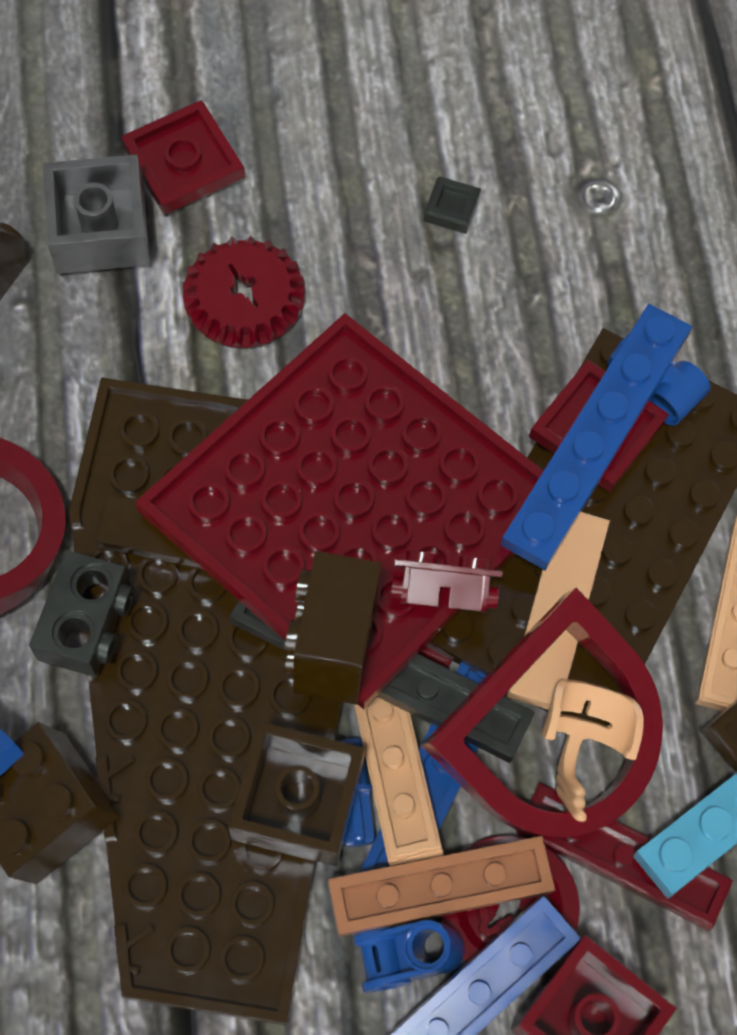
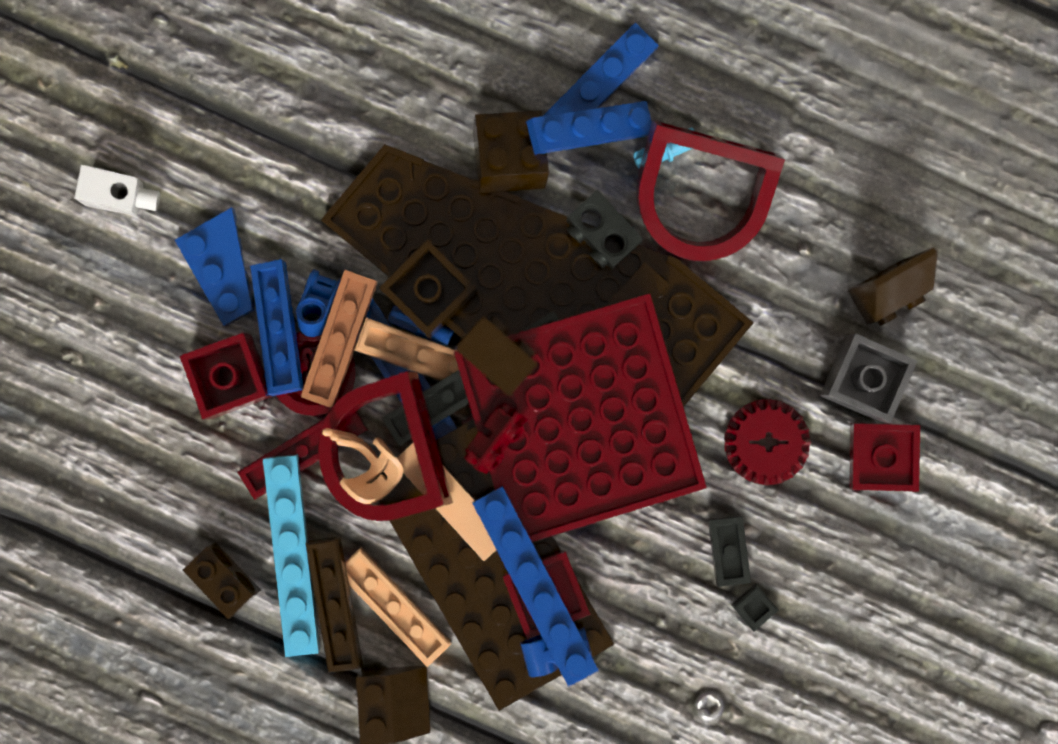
camera: 120 degrees right, 20 degrees up
none -> pearl dark grey plate [708,515,751,587]

